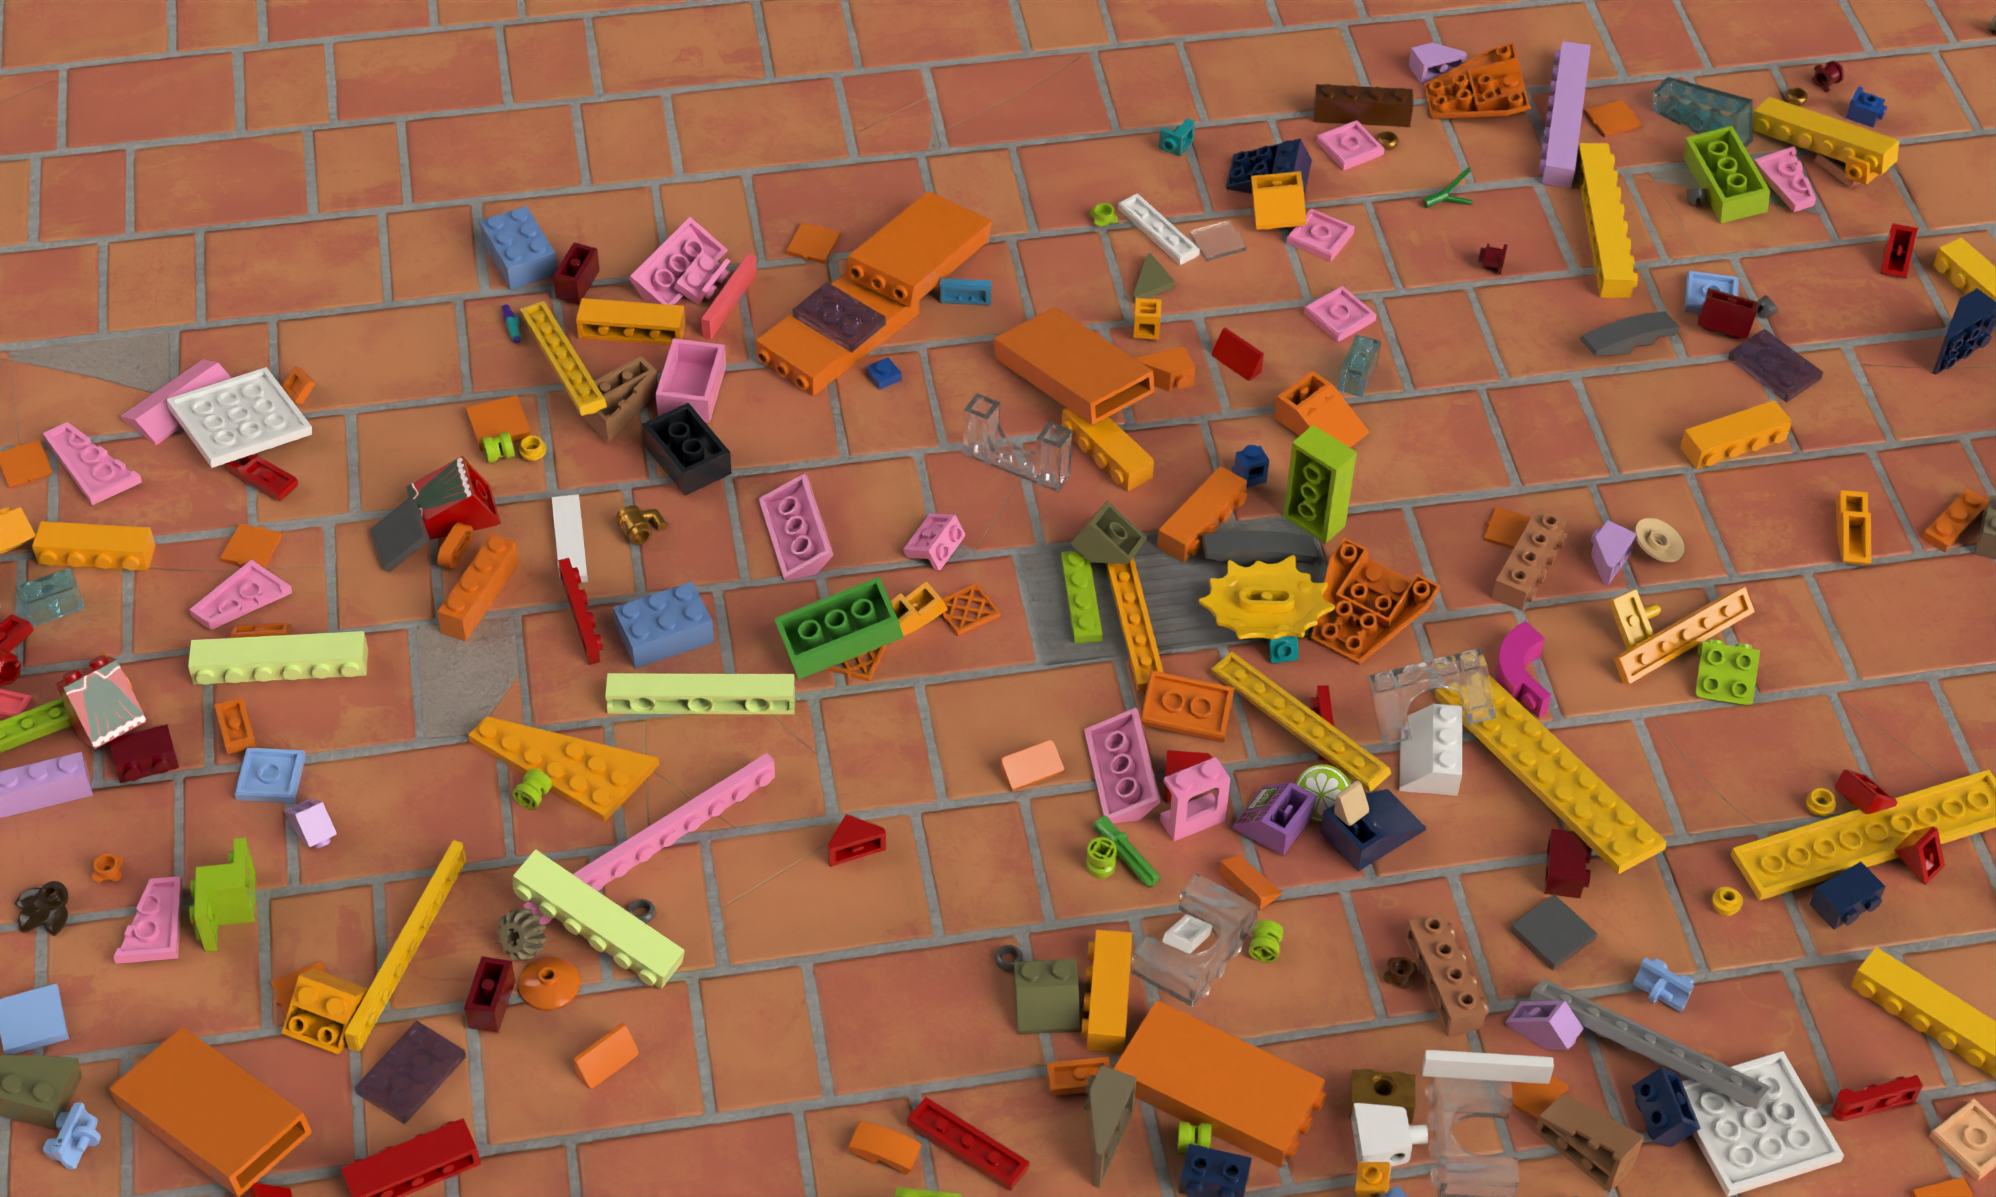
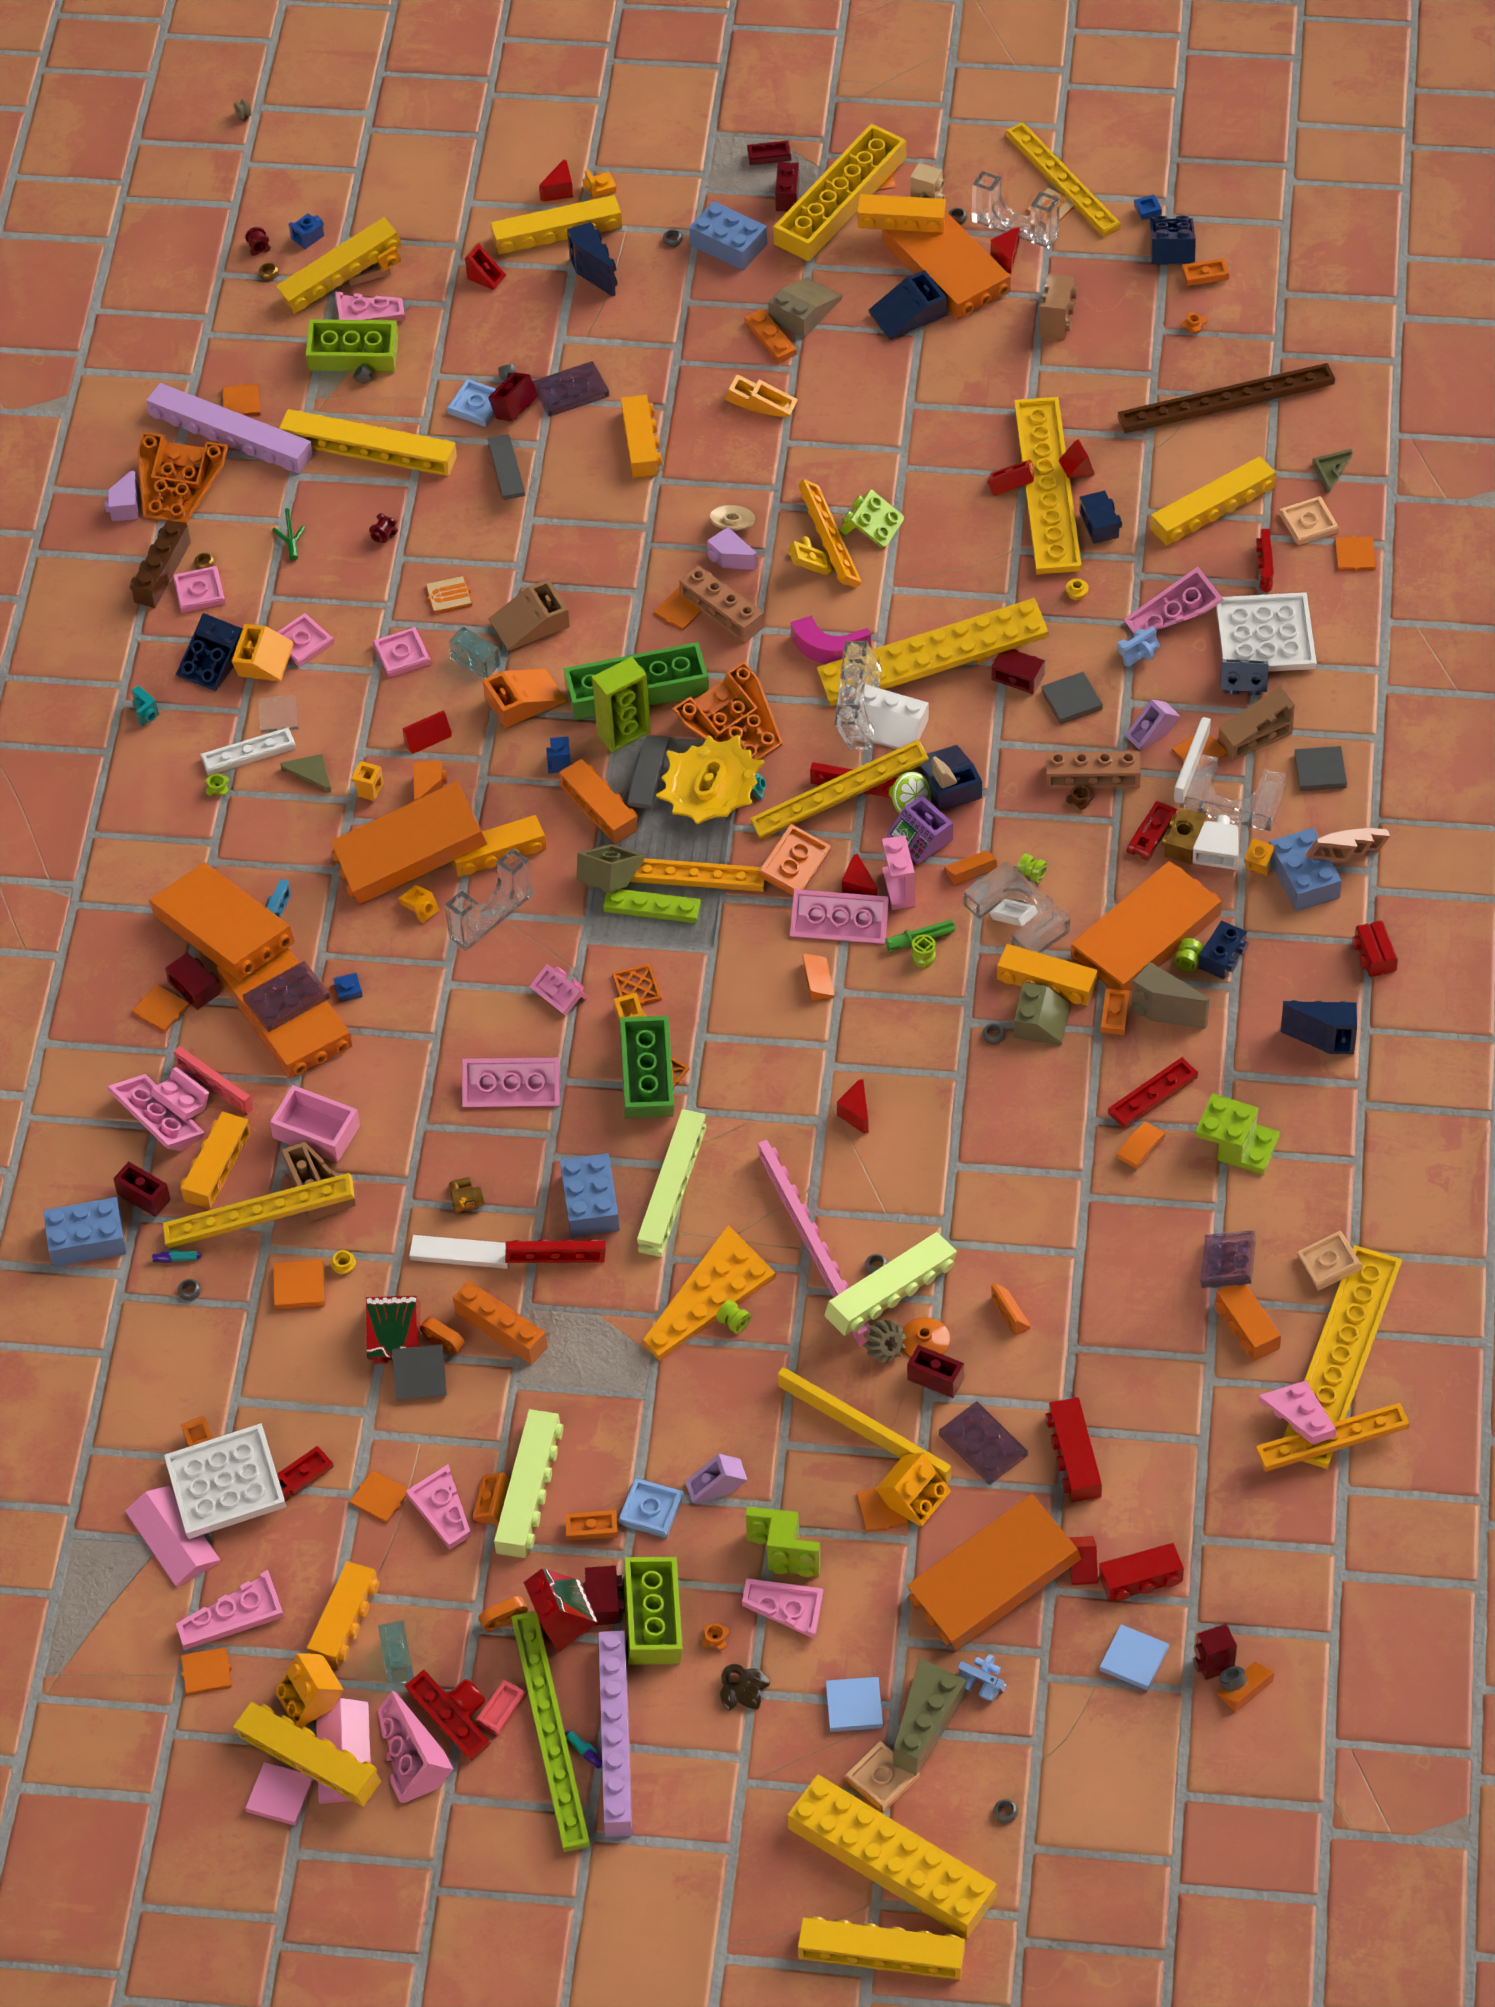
camera: 70 degrees left, 5 degrees up
lime wheel [481,431,515,464] -> none
black brick [642,403,732,496] -> none
light grey plate [1529,979,1771,1110] -> none
clear light blue wedge [1652,77,1753,148] -> none
yellow plate [1806,788,1836,816] -> none
none -> dark red brick [165,952,220,1010]
none -> dark grey piece [178,1279,201,1300]
none -> light orange bracket [398,885,440,923]
none -> piece [426,576,473,614]
none -> medium nougat slope [489,579,570,651]
none -> bright green brick [563,642,709,721]
none -> lime brick [622,1557,682,1665]
none -> bright pink wedge [1123,567,1223,634]
none -> red plate [1126,800,1177,861]

